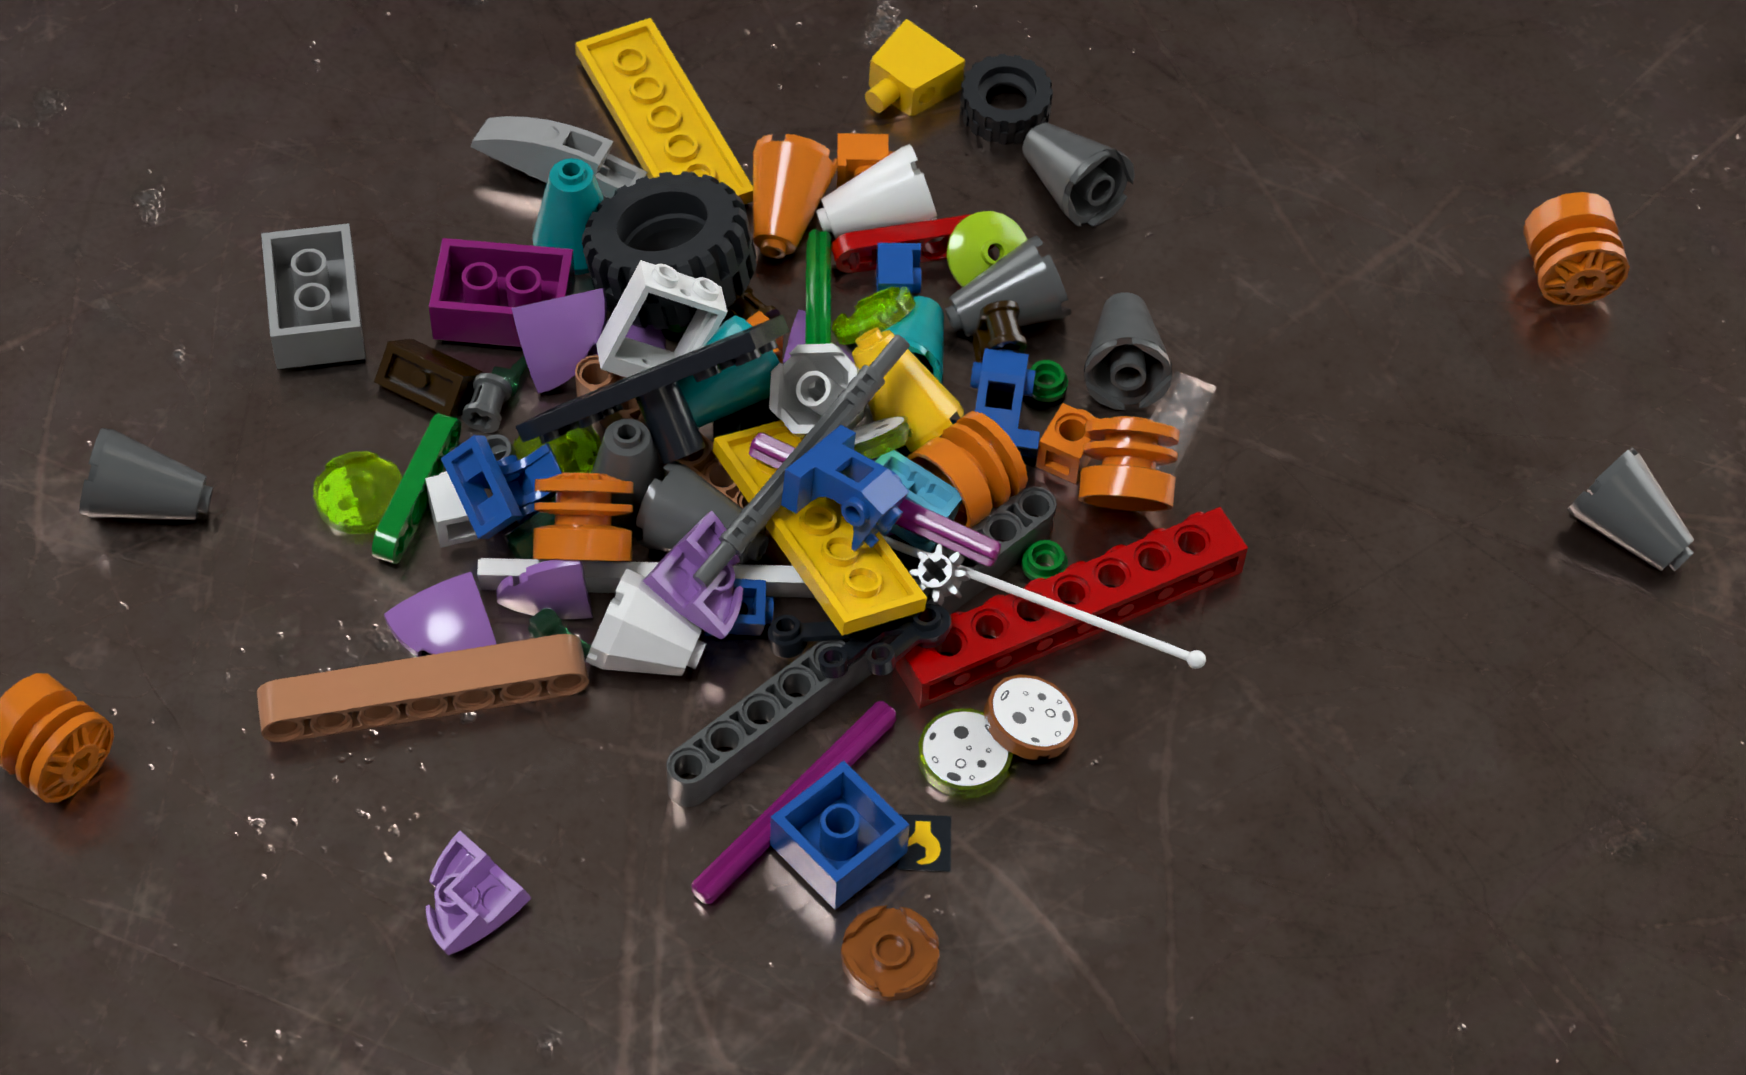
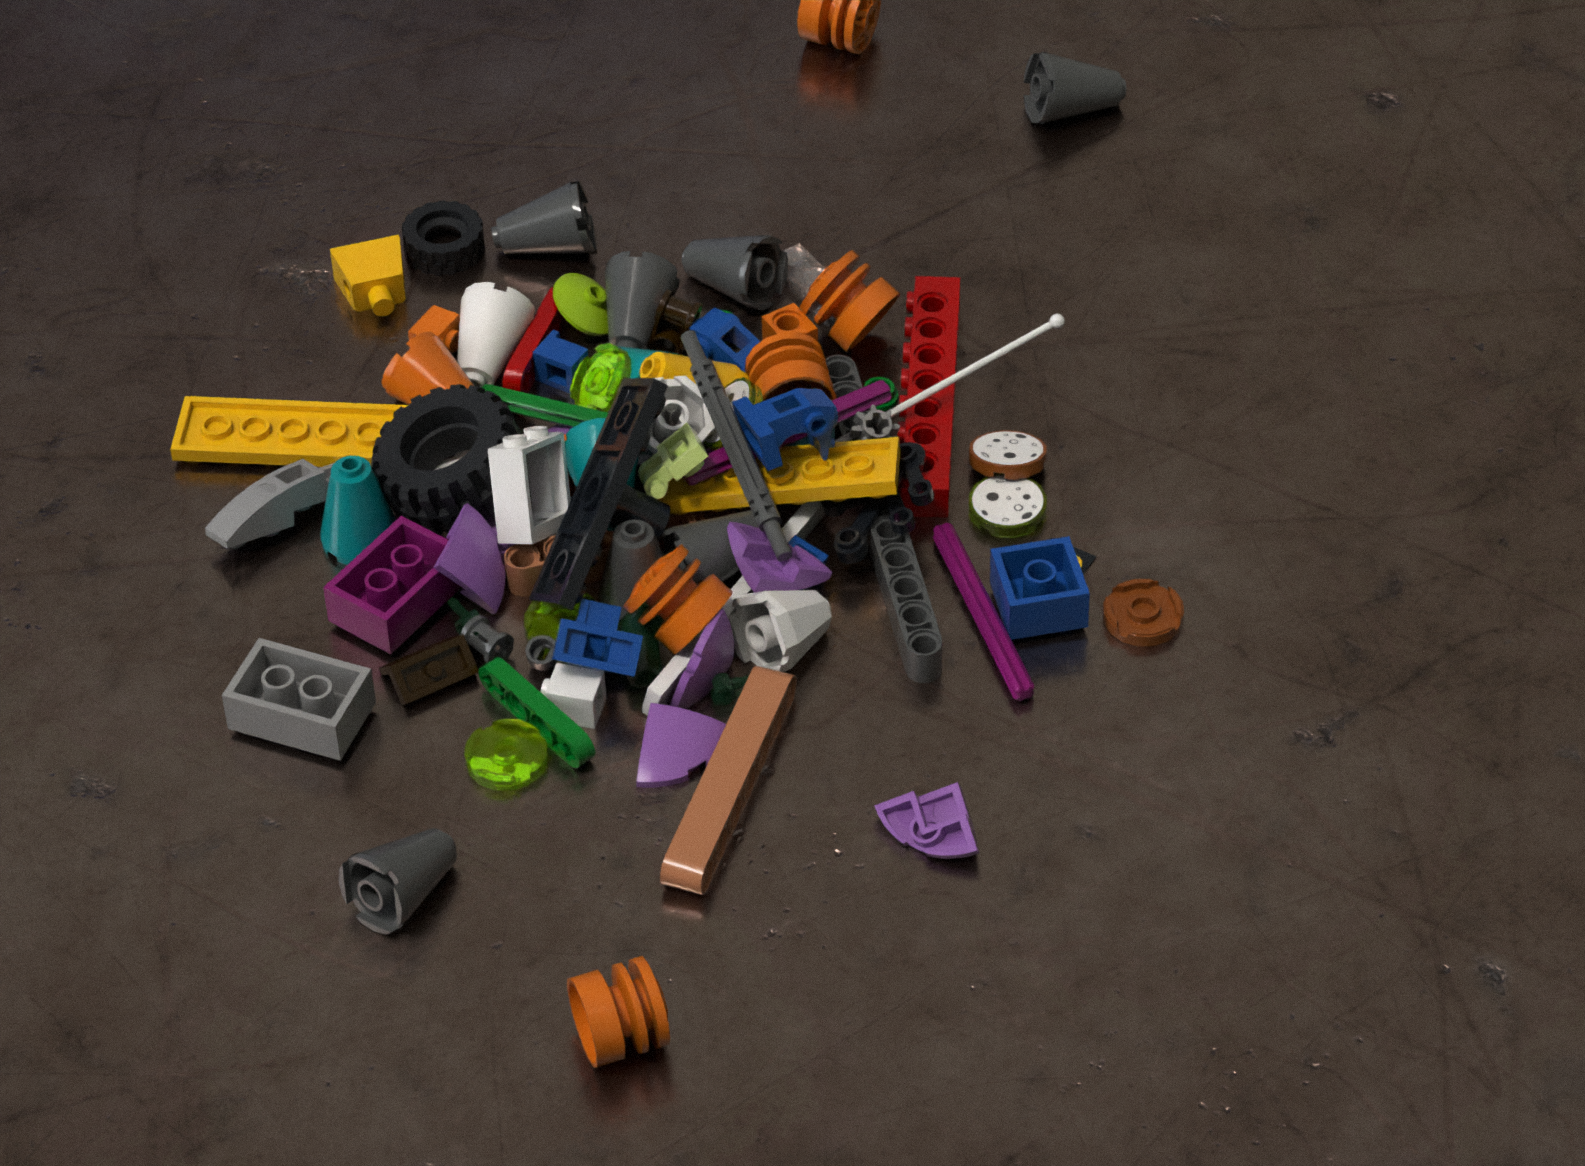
camera: 55 degrees left, 10 degrees down
none -> yellowish green plate [638,423,708,499]

